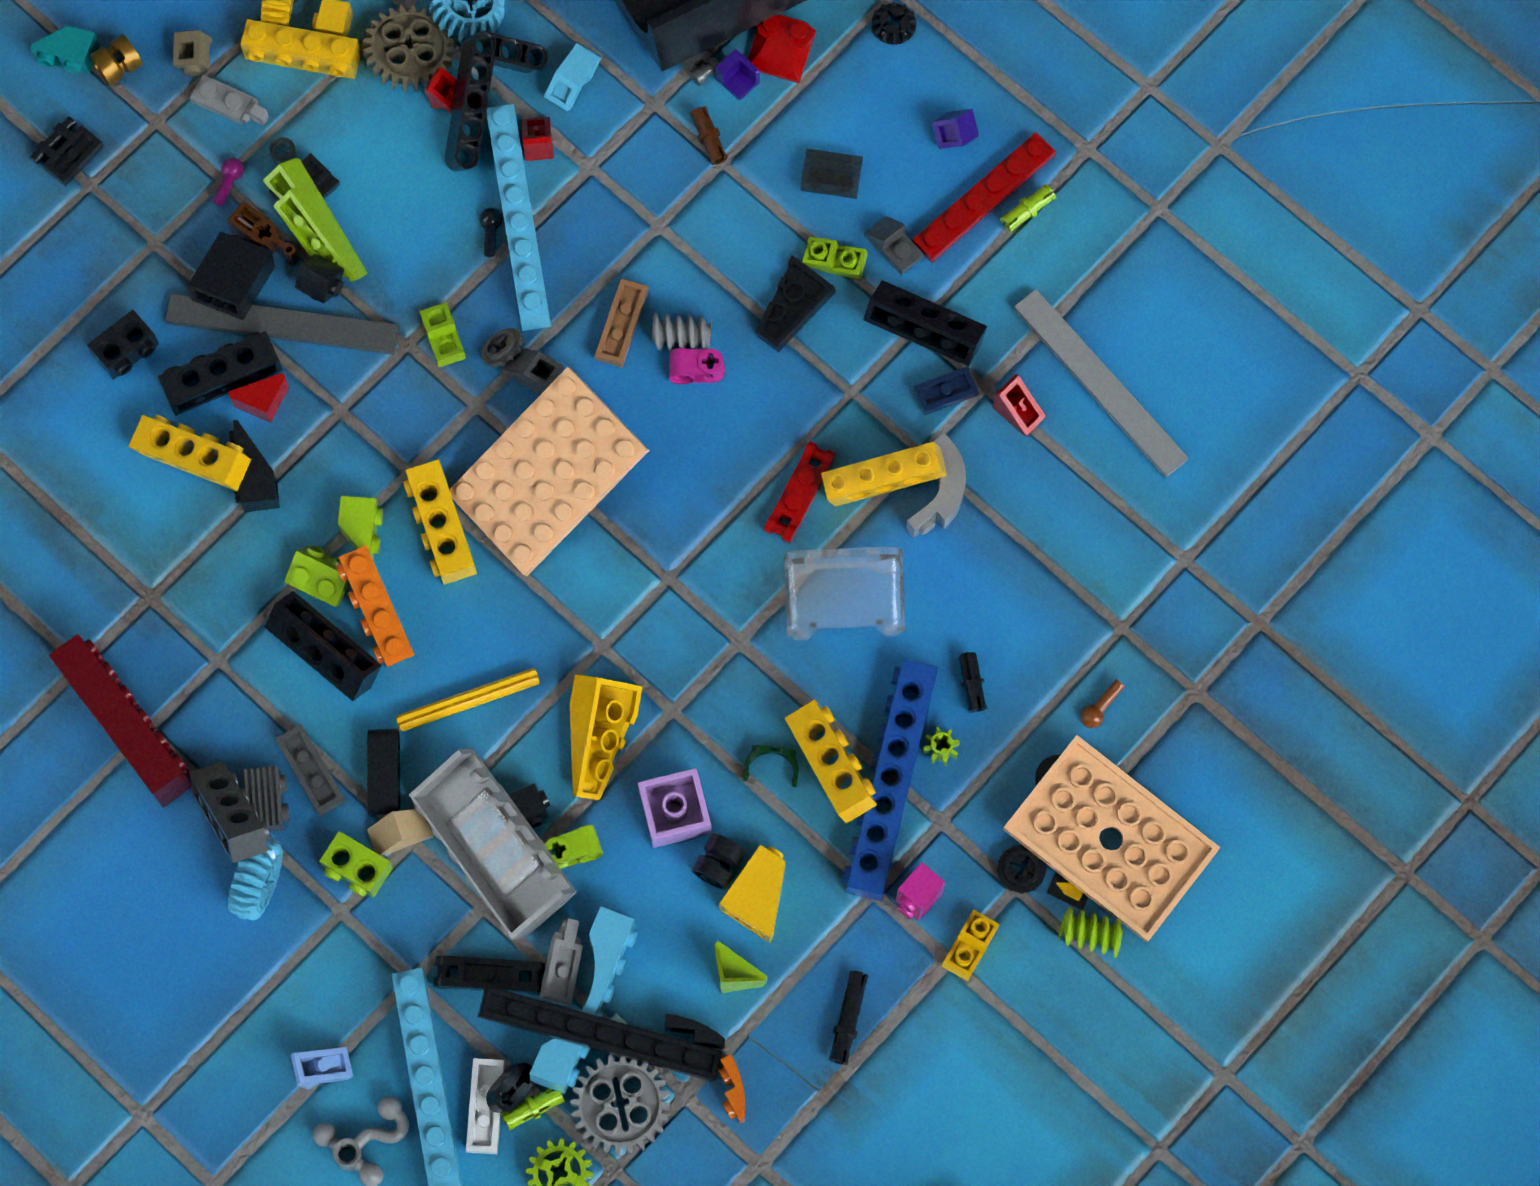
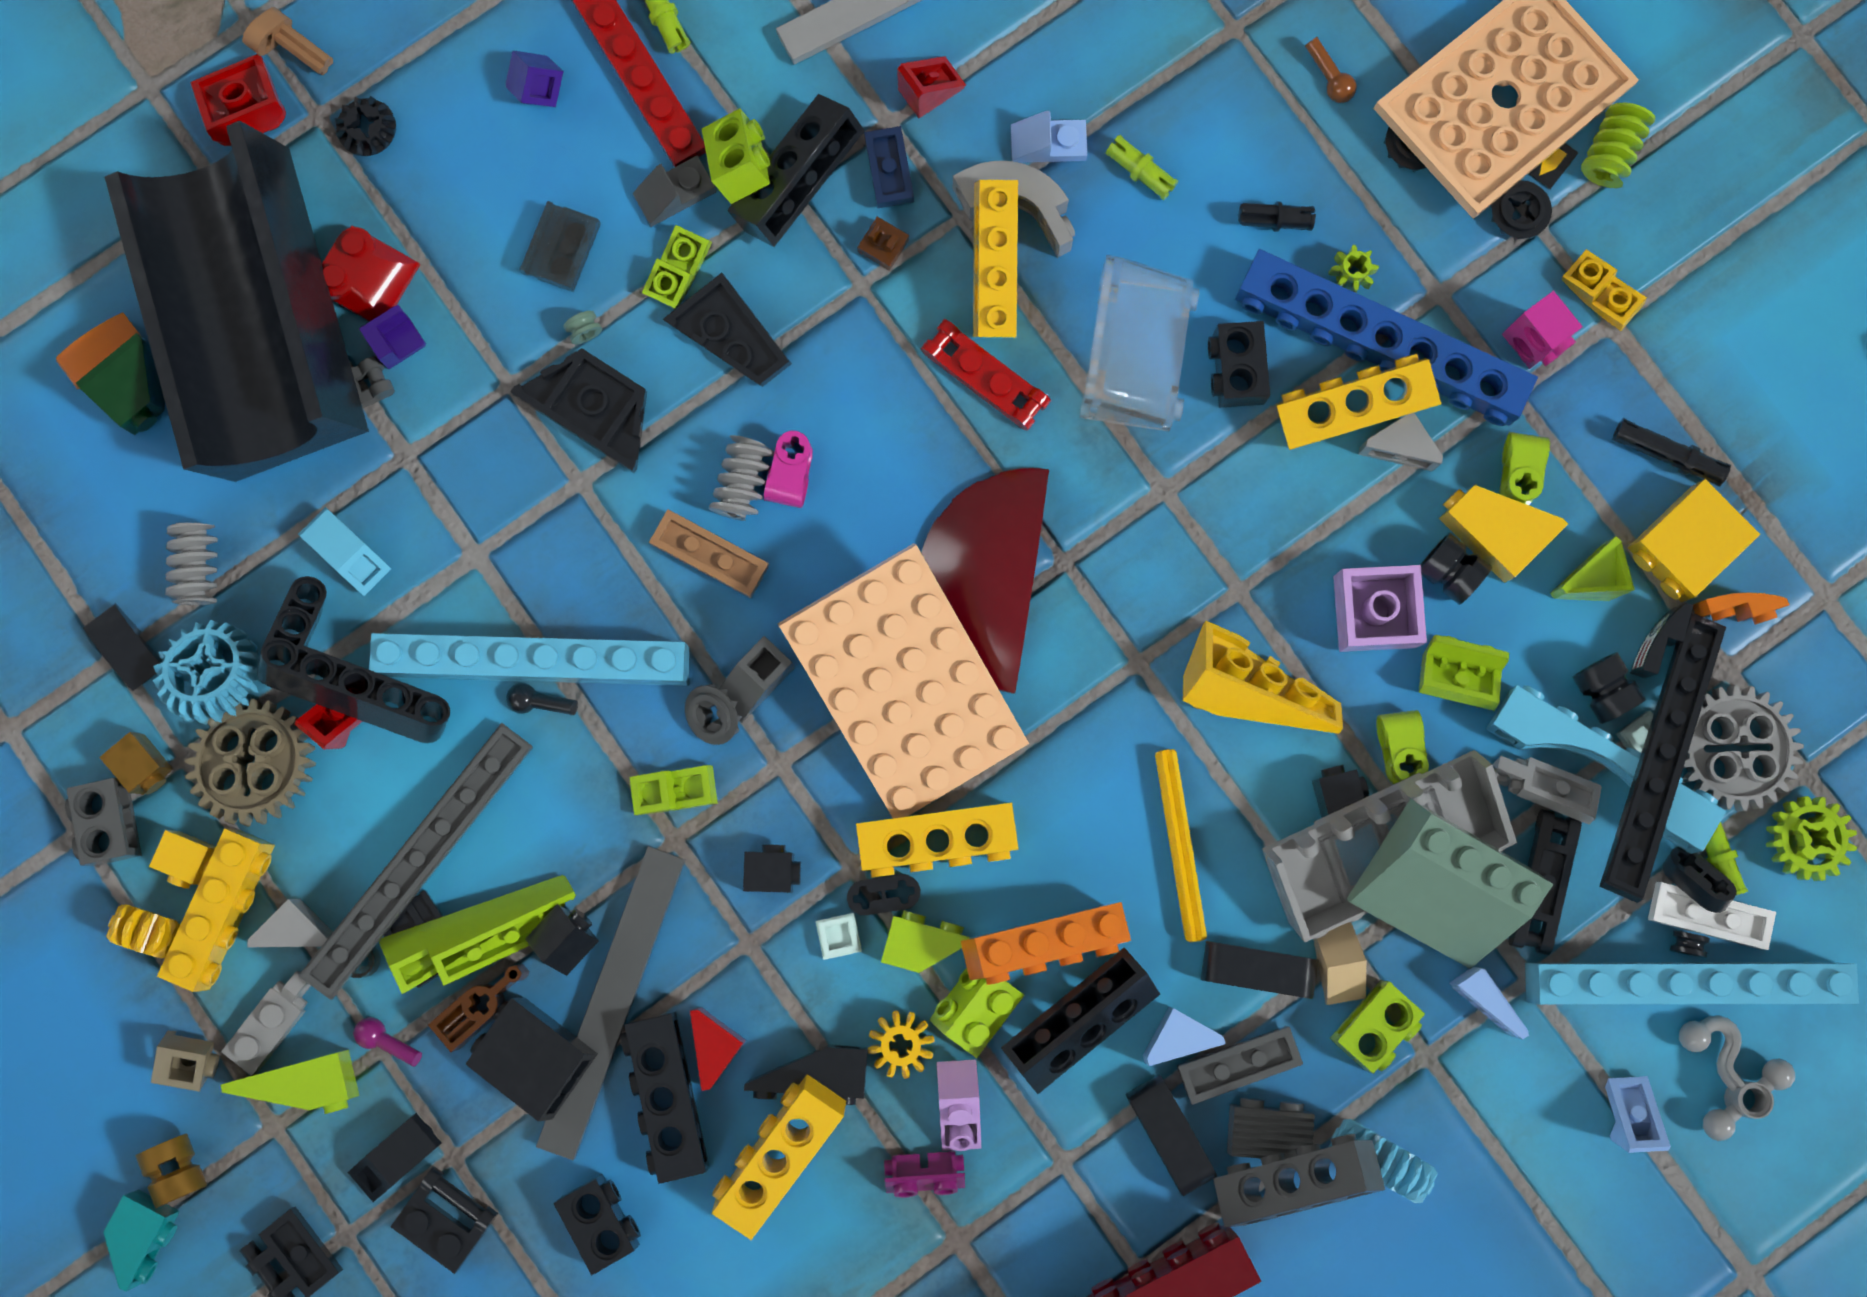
camera: 80 degrees left, 10 degrees up
red slope [522,117,554,161] -> none
reddish brown pin [690,106,728,165] -> none
dark green cap [743,745,799,787] -> none
none -> lime slope [220,1050,360,1114]
none -> light grey slope [247,899,333,947]
none -> dark grey tile [298,723,533,1000]
none -> black slope [347,1113,442,1202]
none -> black plate [390,1166,498,1274]
none -> black wing [510,348,647,473]
none -> sand green bush [563,311,603,345]
none -> lime brick [701,108,770,204]
none -> black brick [743,845,801,893]
none -> light aqua tile [815,913,862,960]
none -> black beam [847,874,921,915]
none -> reddish brown tile [857,216,909,271]
none -> yellow gear [868,1010,934,1079]
none -> magenta hinge [884,1151,965,1198]
none -> dark red brick [921,468,1049,694]
none -> lavender slope [937,1060,981,1151]
none -> light blue slope [1011,111,1087,163]
none -> lime pin [1105,135,1178,200]
none -> black beam [1125,1074,1218,1196]
none -> light blue slope [1143,1006,1226,1066]
none -> black brick [1208,321,1270,408]
none -> sand green slope [1346,798,1553,969]
none -> light grey slope [1358,413,1443,471]
none -> lime bracket [1419,635,1509,711]
none -> light blue slope [1449,967,1529,1040]
none -> lime piece [1499,432,1550,505]
none -> black wheel [1572,652,1646,724]
none -> yellow brick [1627,479,1760,603]
none -> black bush [1670,931,1710,958]

